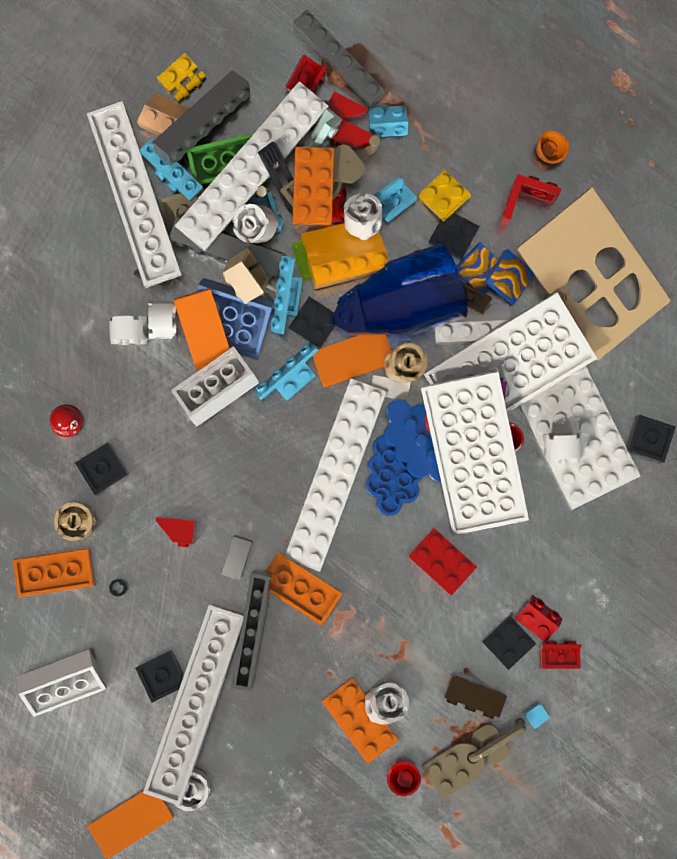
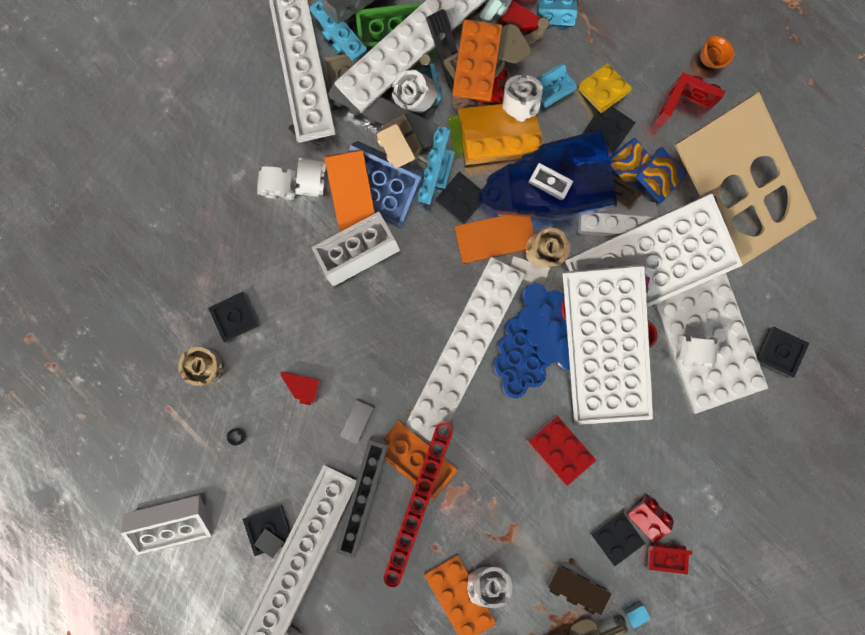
camera: 10 degrees right, 0 degrees up
orange tile [13,548,95,598] -> none
red helmet [49,404,83,438] -> none
medium azure bracket [254,343,319,400] -> none
none -> dark grey sticker [254,529,284,558]
none -> red beam [383,420,454,588]
none -> white brick [528,163,573,200]

